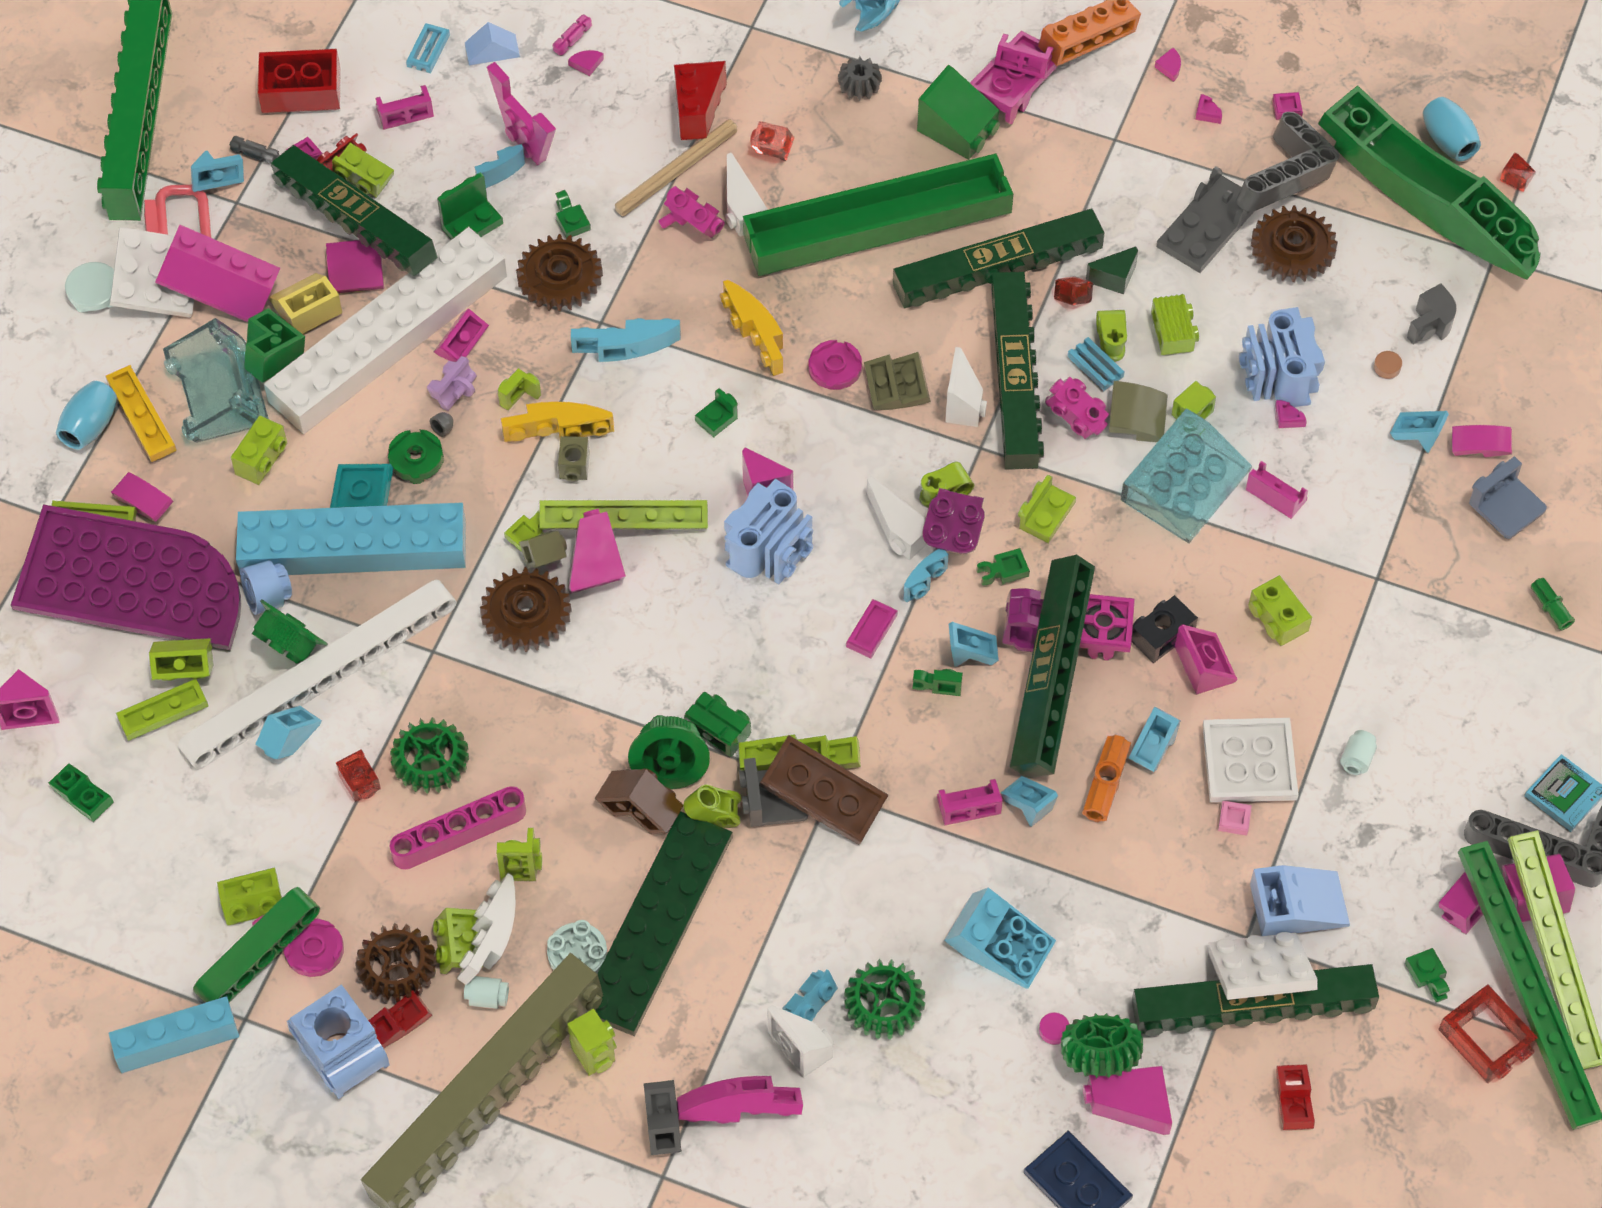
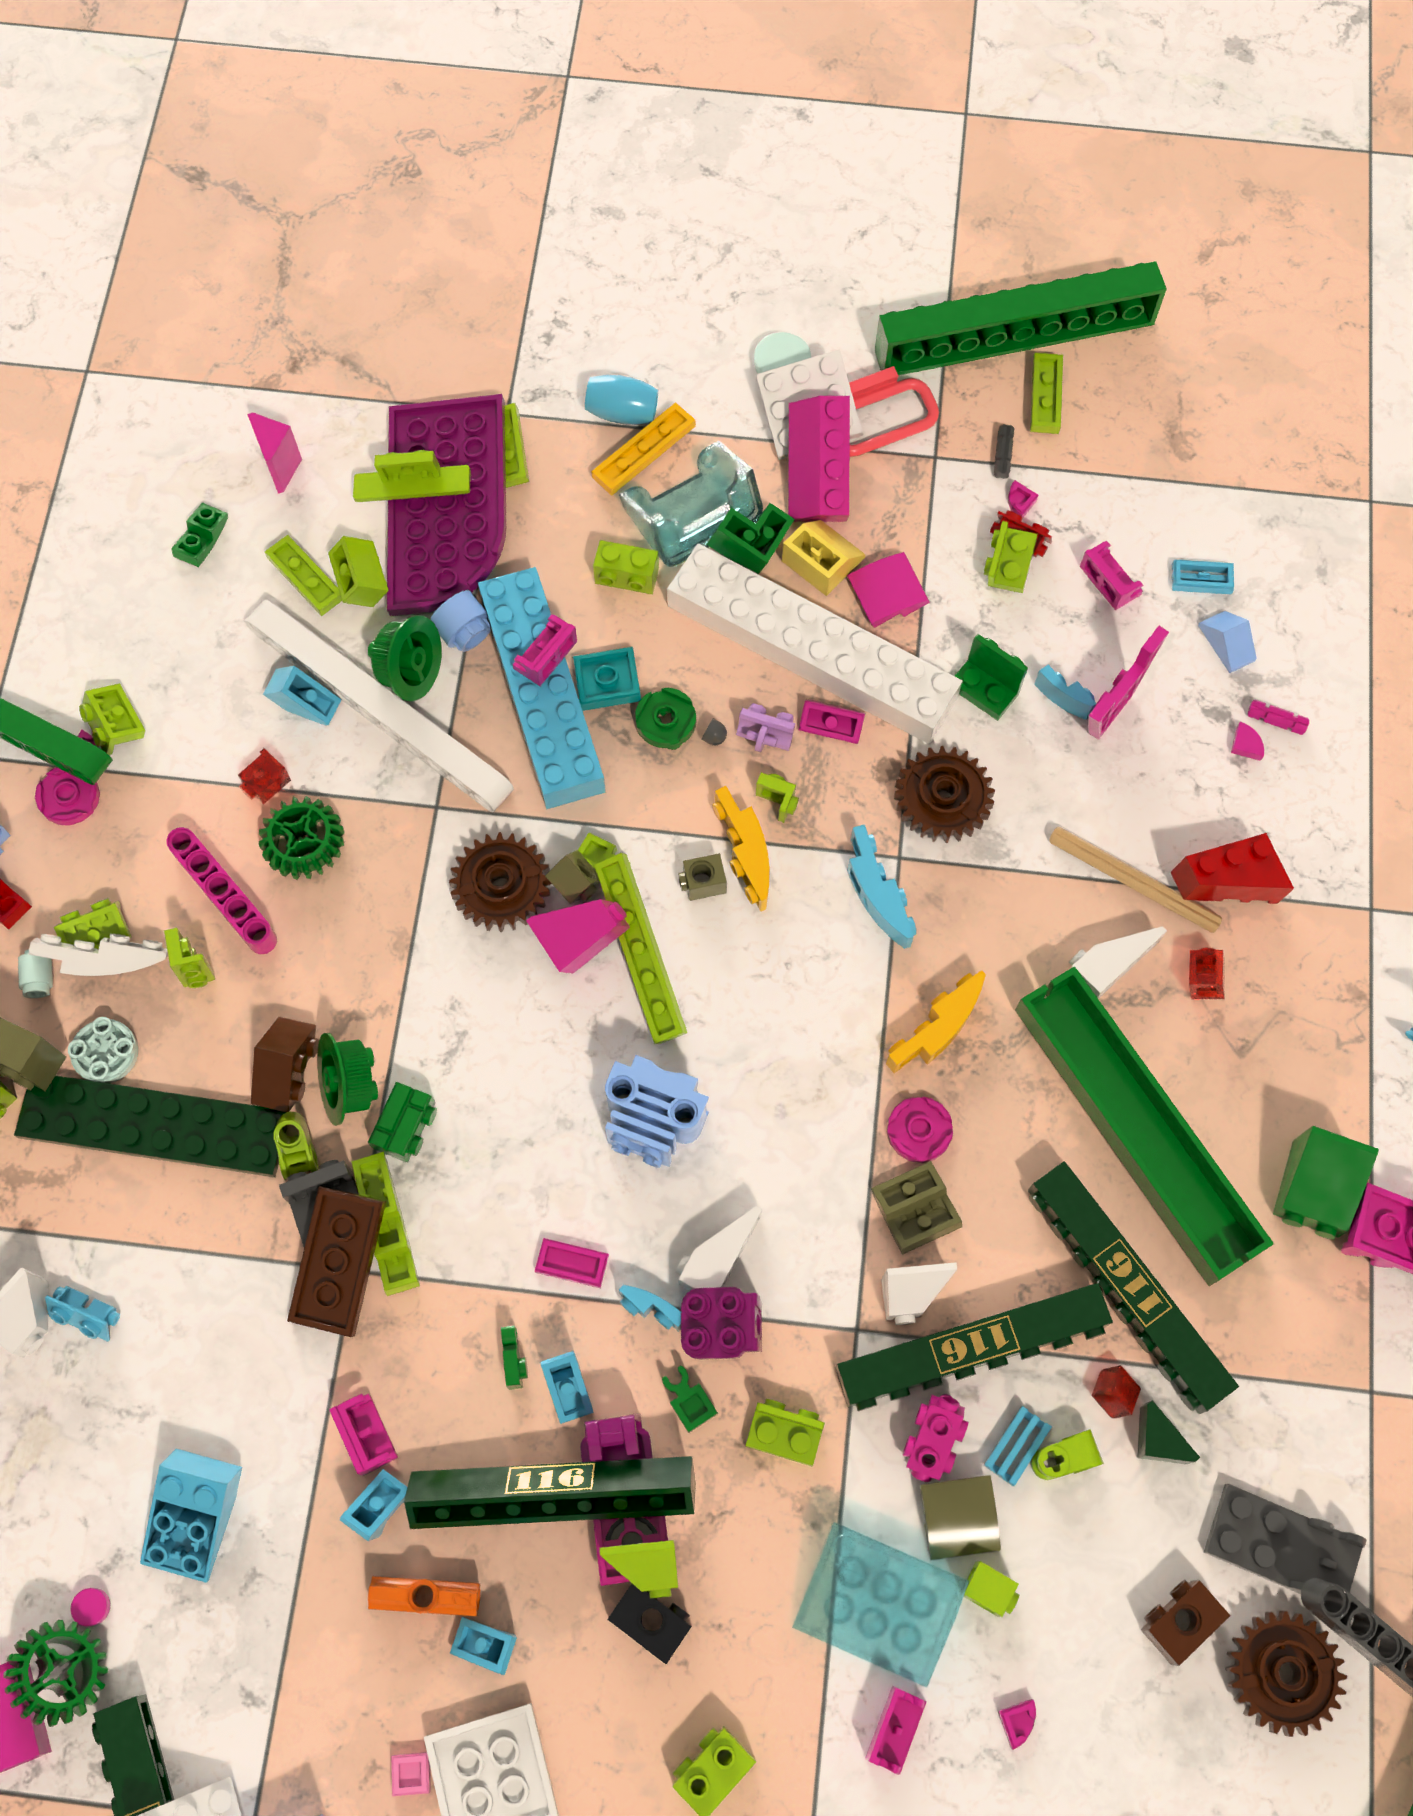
camera: 75 degrees right, 10 degrees up
dark pink slope [111,472,174,522] -> none
medium azure slope [191,151,244,192] -> none
red brick [258,49,341,113] -> none
dark green brick [270,145,438,276] -> none
reddish brown gear [355,923,437,1003] -> none
green plate [555,190,591,239] -> none
dark pink brick [658,186,725,238] -> none
green bracket [695,388,738,438] -> none
dark pink slope [742,447,793,496] -> none
dark grey gear [838,56,882,101] -> none
green gear [844,959,925,1040] -> none
lime piece [919,462,975,508] -> none
lime brick [1151,294,1199,355] -> none
dark pink slope [1175,625,1238,695] -> none
light blue piece [1239,307,1325,407] -> none
none -> lime bracket [353,450,471,502]
none -> dark pink hinge [513,614,577,686]
none -> lime slope [600,1540,678,1599]
none -> lime plate [1030,353,1063,434]
none -> reddish brown brick [1141,1580,1231,1666]

